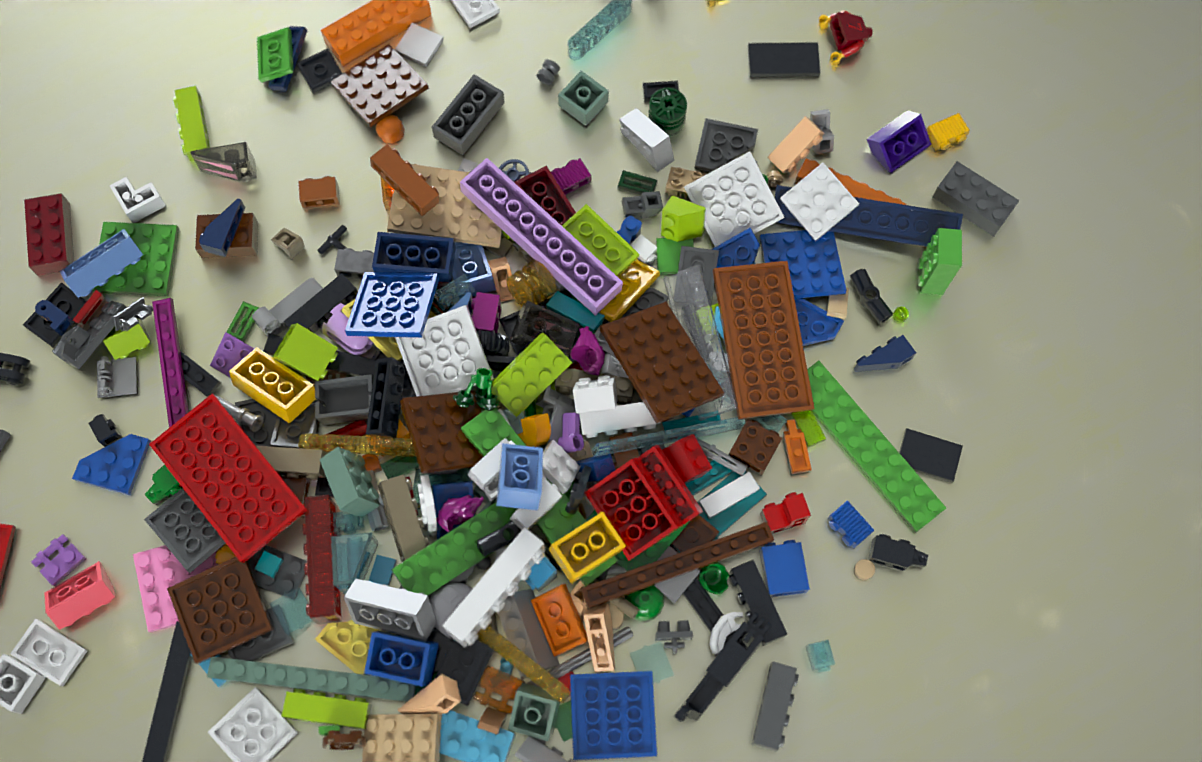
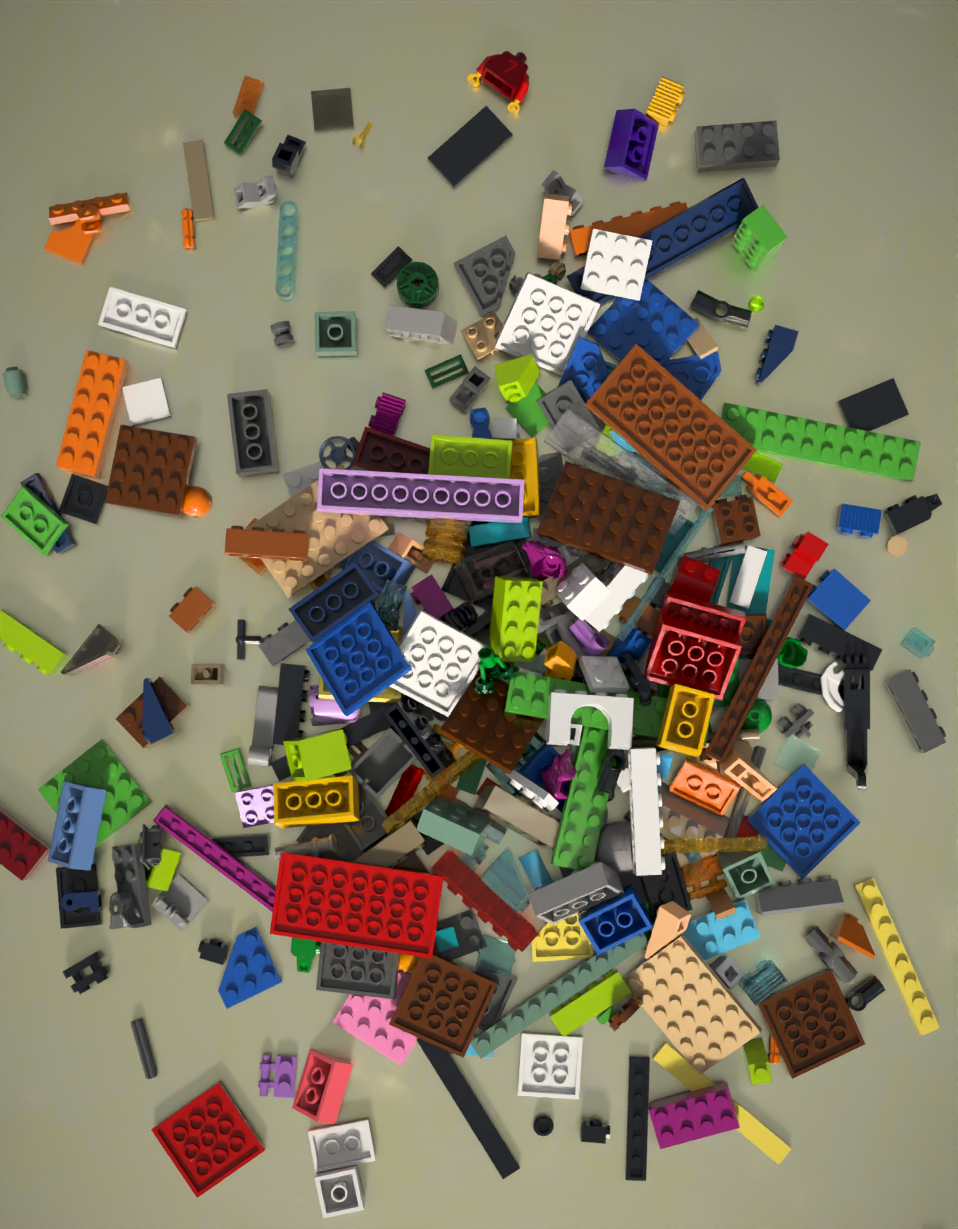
camera: 40 degrees left, 15 degrees up
red tile [73,290,105,328] -> none
white brick [110,177,166,223] -> none
medium blue slope [496,443,543,510] -> none

